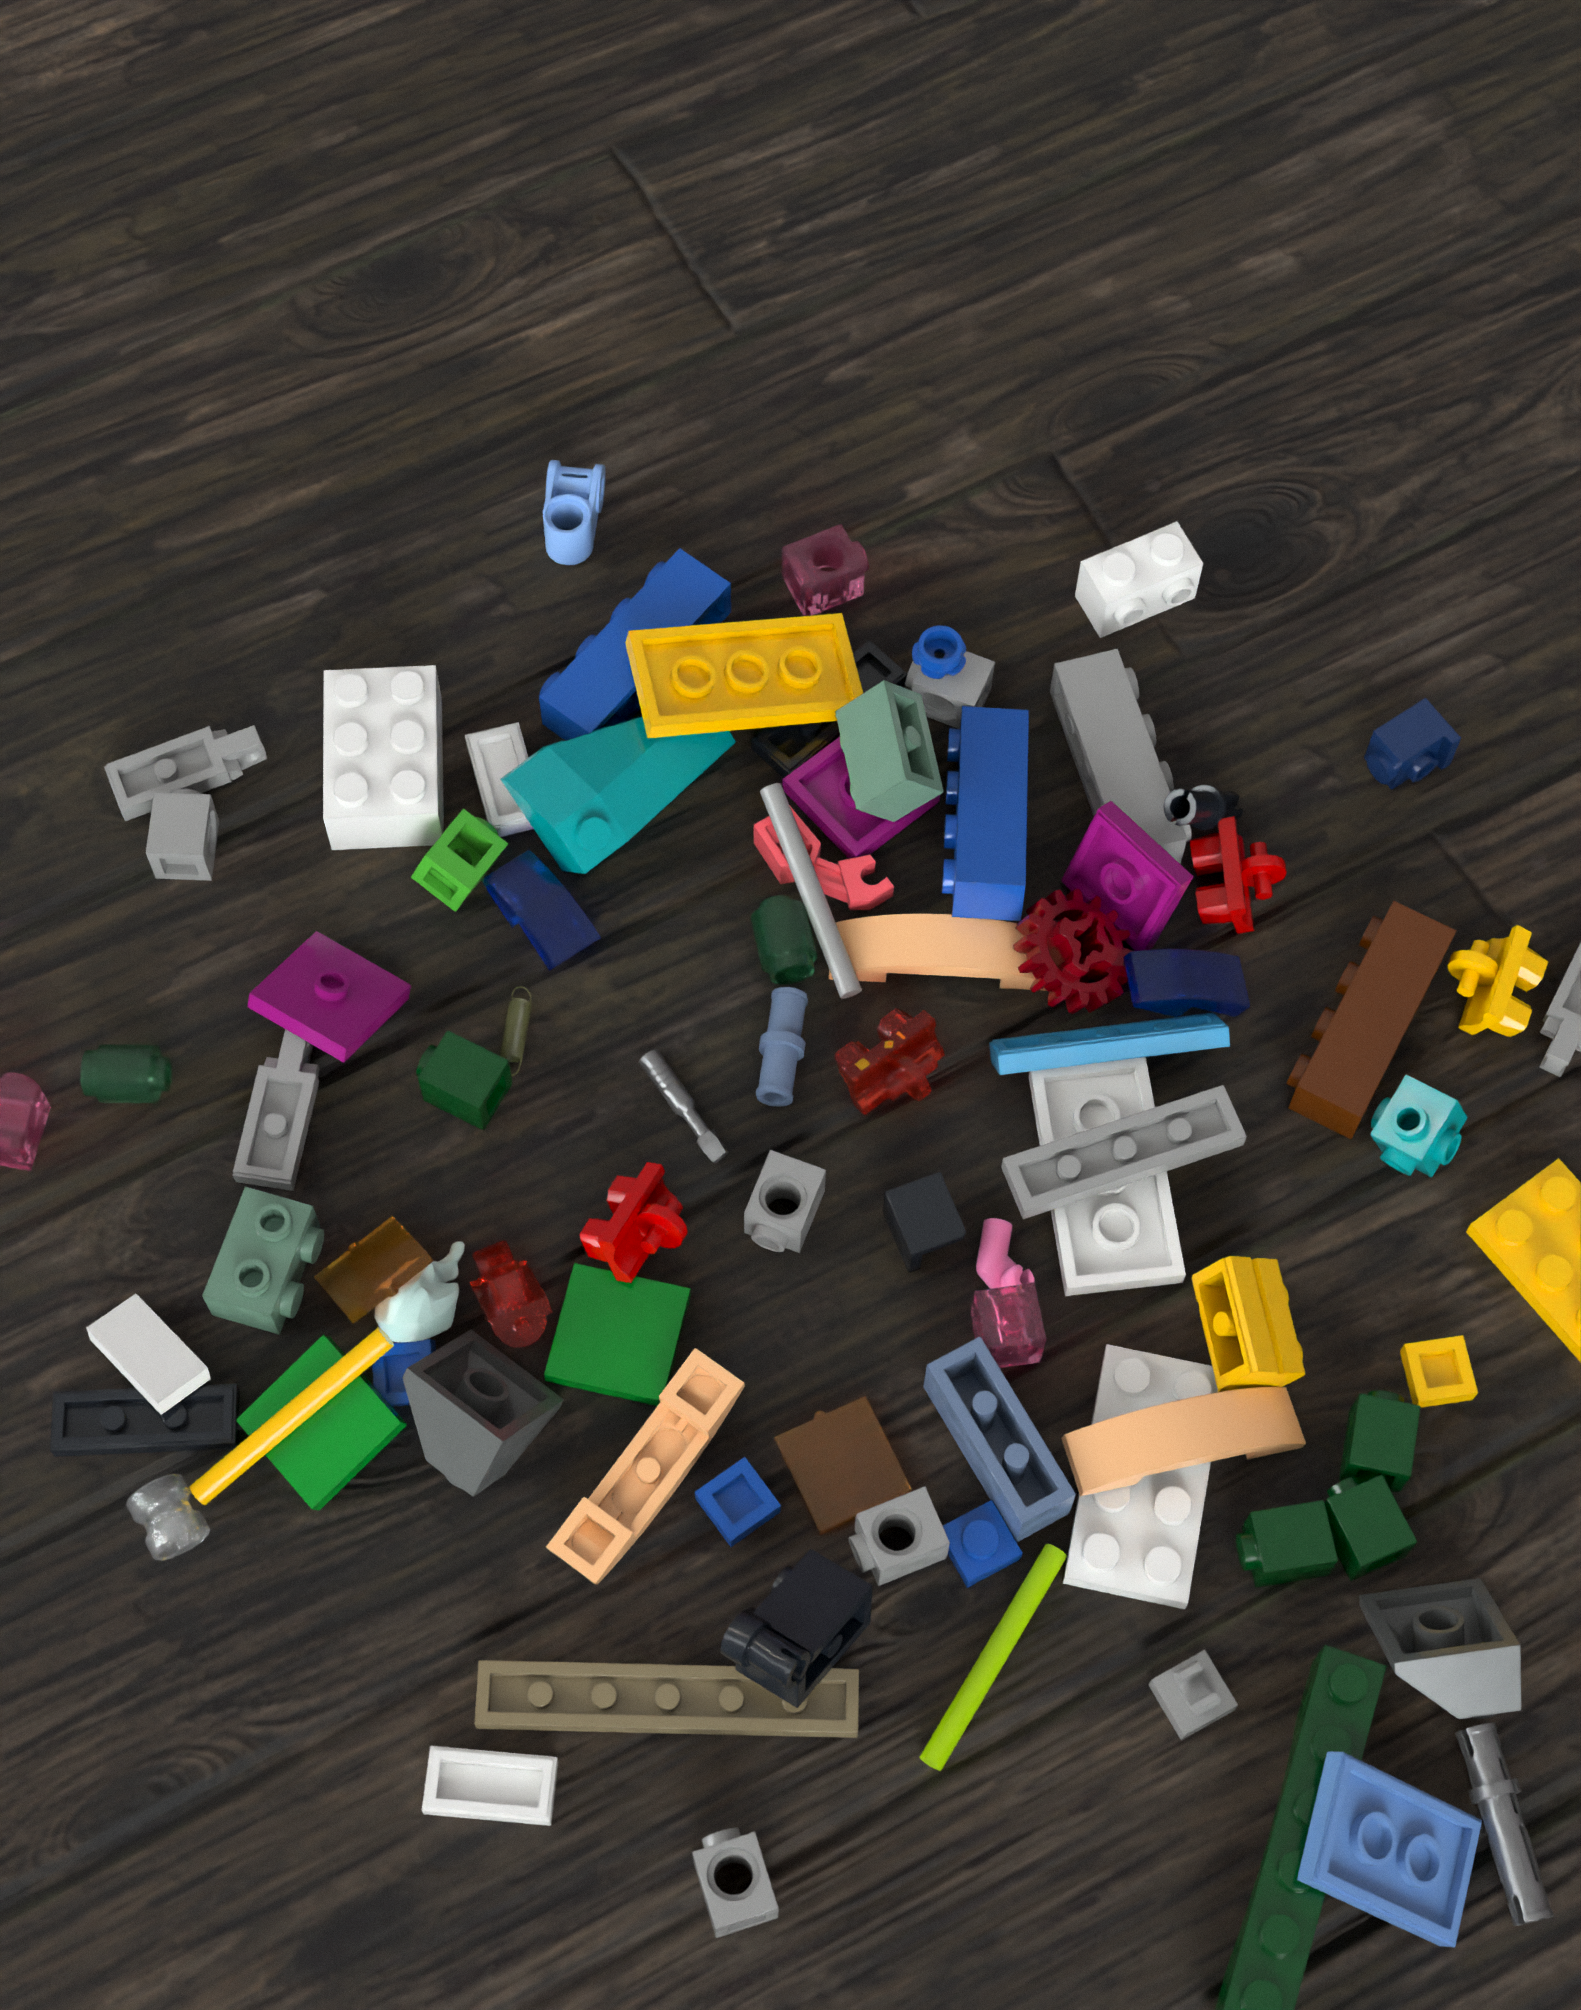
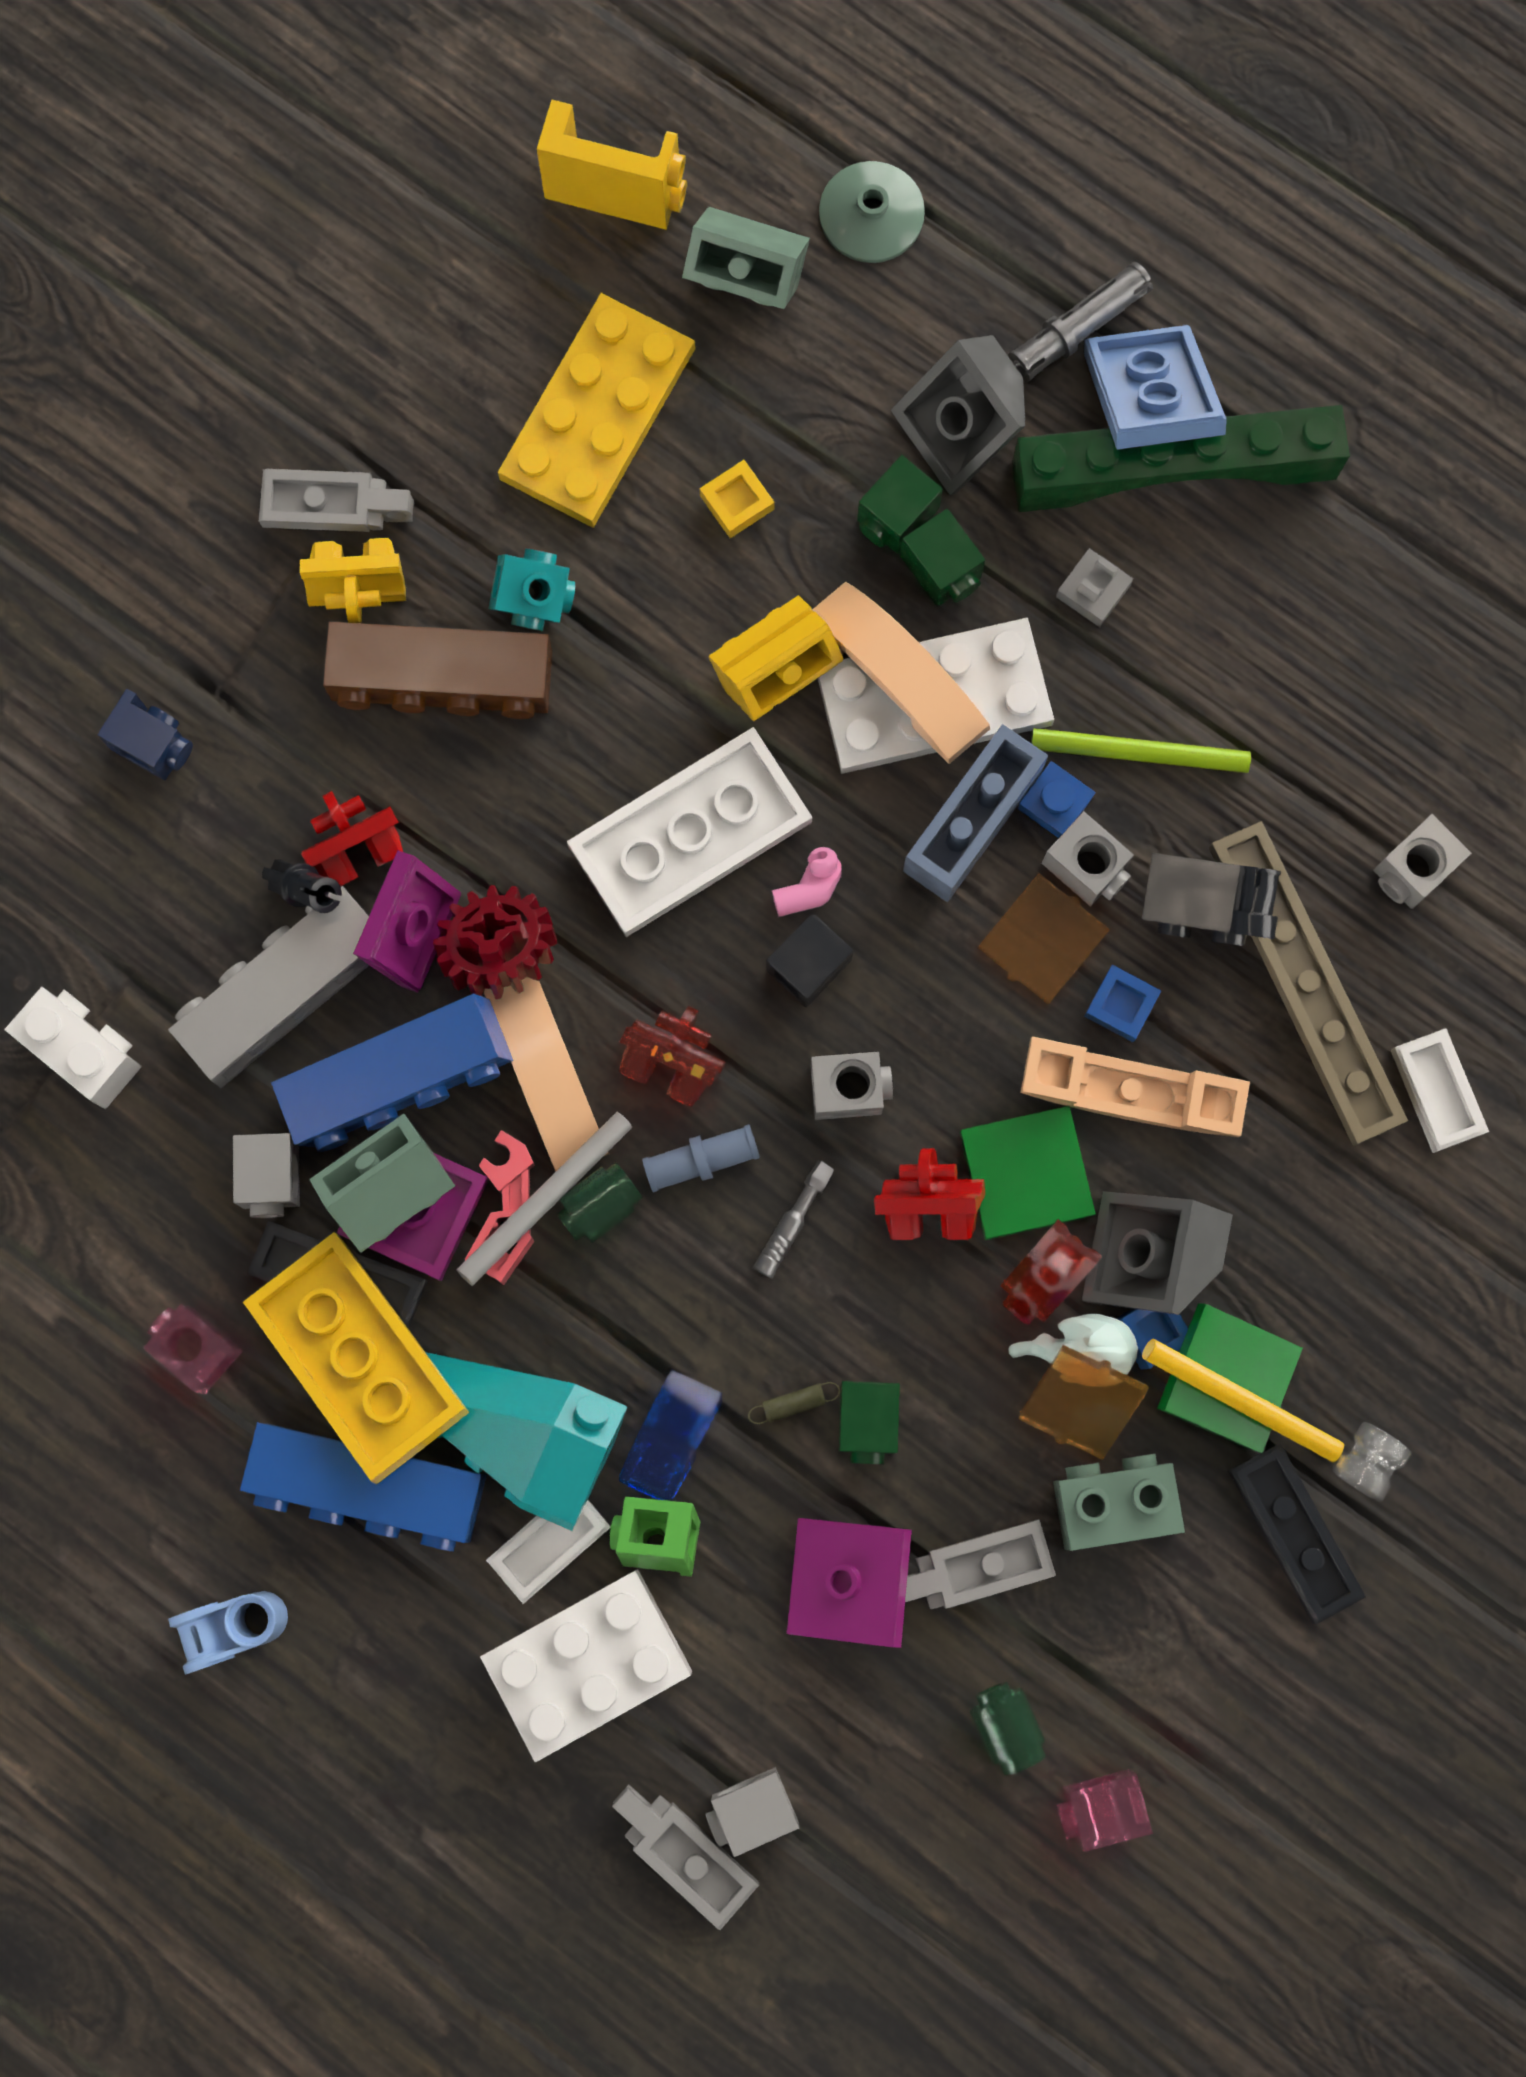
camera: 115 degrees left, 15 degrees up
white tile [86,1294,211,1415] -> none
blue plate [912,626,966,679] -> none
clear pink brick [970,1282,1046,1368] -> none
dark azure tile [989,1013,1230,1075] -> none
light grey plate [1001,1085,1247,1219] -> none
clear blue slope [1123,949,1250,1017] -> none
dark green brick [1339,1390,1421,1493] -> none

